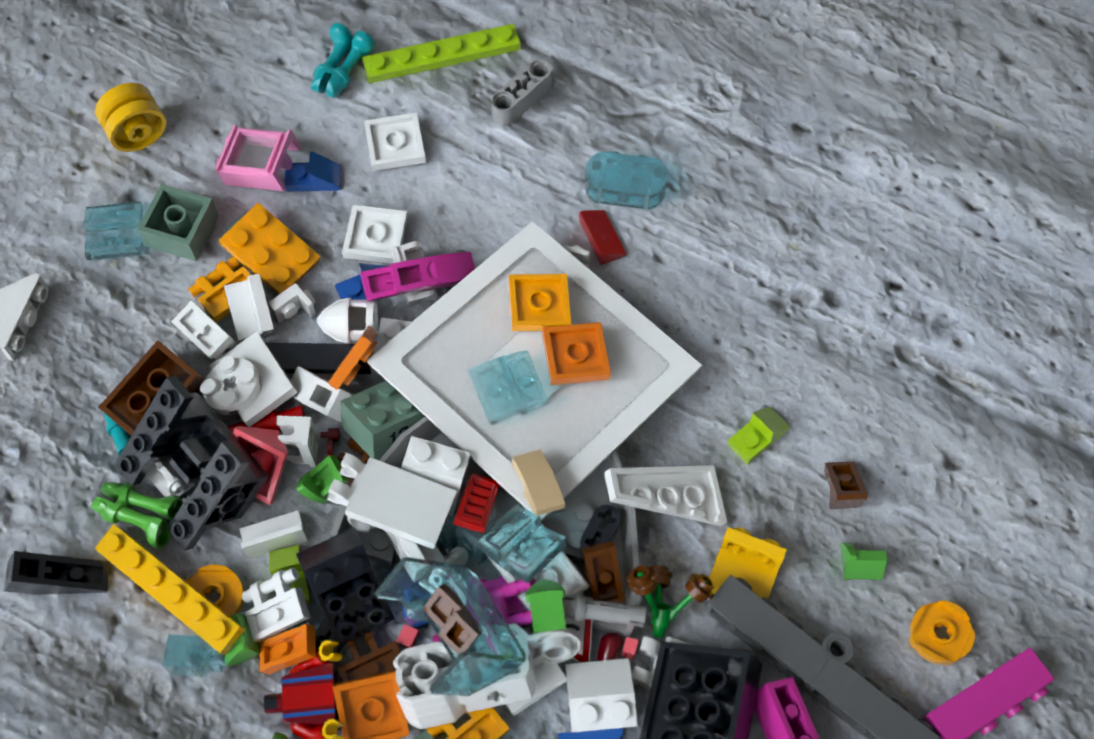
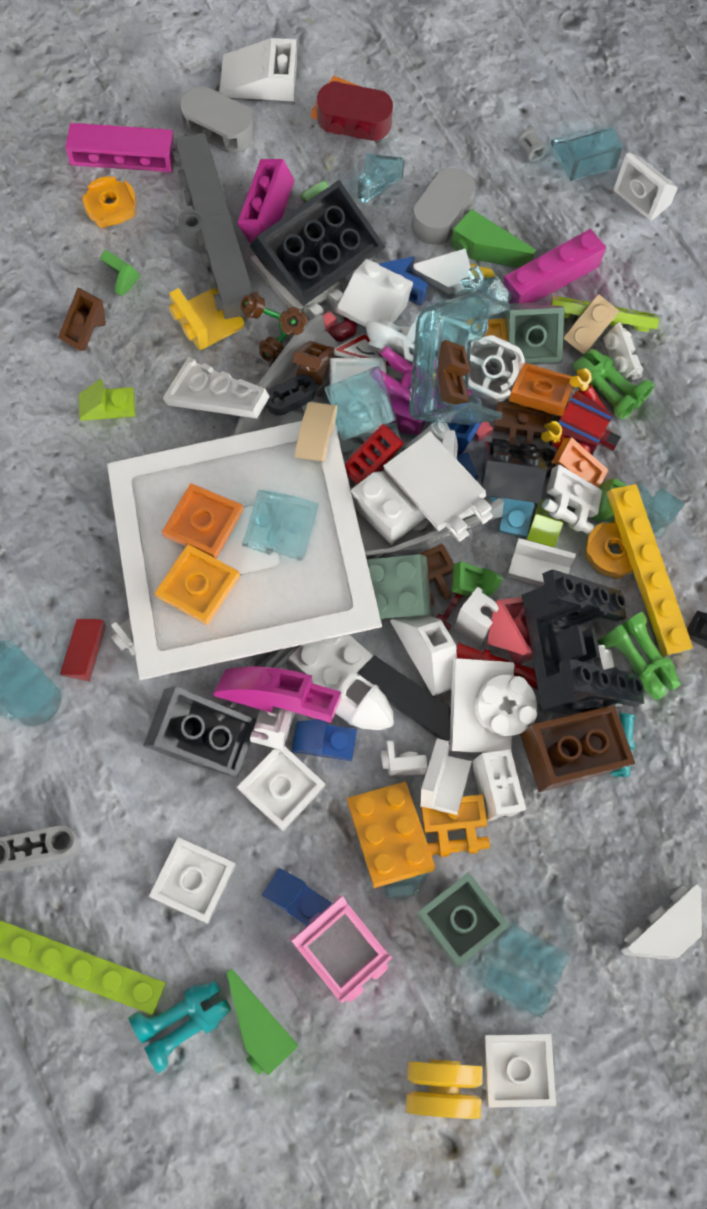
camera: 150 degrees left, 5 degrees up
orange plate [327,326,378,390] -> none
bright green tile [525,579,566,633] -> none
light grey pin [562,593,646,627] -> none
none -> black slope [143,686,257,778]
none -> bright green slope [226,968,299,1076]
none -> white plate [483,1034,556,1107]

